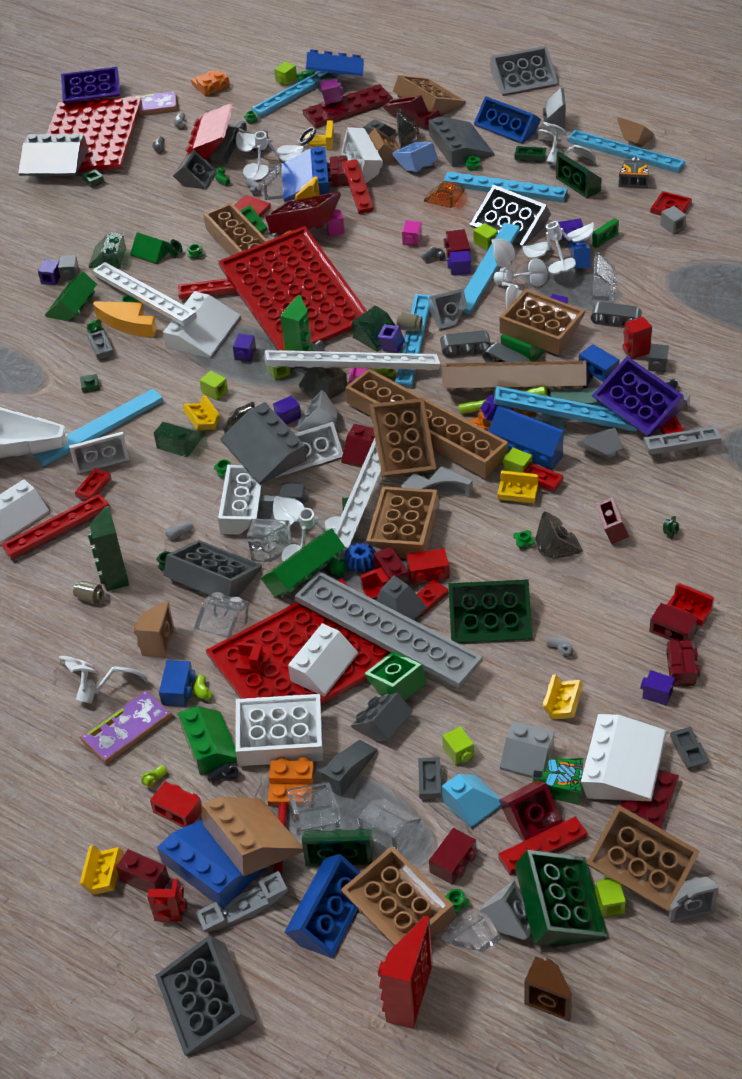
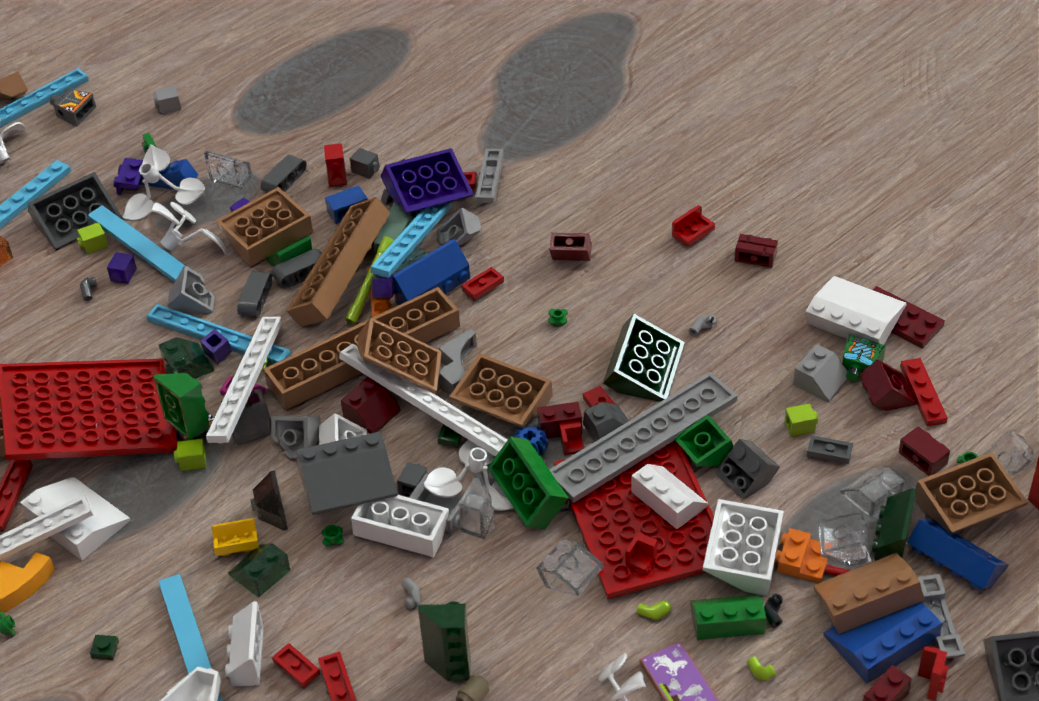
camera: 75 degrees left, 0 degrees up
dark grey plate [87,330,114,359] -> none
medium nougat slope [134,601,174,658] -> none
red brick [150,781,202,828] -> none
blue brick [159,660,196,706] -> none
dark grey slope [163,540,262,602] -> none
lime brick [199,371,228,401] -> none
dark purple brick [233,334,256,362] -> none
dark purple brick [273,395,301,425] -> none
dark grey slope [321,740,377,796] -> none
dark tan brick [397,313,423,332] -> none
dark pink brick [402,220,422,246] -> none
red brick [406,548,450,584] -> none
medium azure slope [442,774,501,829] -> none
dark red brick [443,229,471,259] -> none
light grey slope [480,881,531,940] -> none
yellow bracket [497,471,538,504] -> none
lime brick [502,448,532,473] -> none
dark green slope [514,850,608,947] -> none
clear smoke slope [535,511,583,559] -> none
yellow bracket [543,675,583,720] -> none
dark green slope [556,151,602,199] -> none
medium nougat slope [586,805,700,912] -> none
lime brick [595,878,626,917] -> none
dark purple brick [640,670,675,706] -> none
dark red brick [649,603,698,642] -> none
red tile [650,191,692,216] -> none
dark green plate [663,516,679,539] -> none
light grey slope [668,876,719,922] -> none
dark grey slope [670,727,709,769] -> none

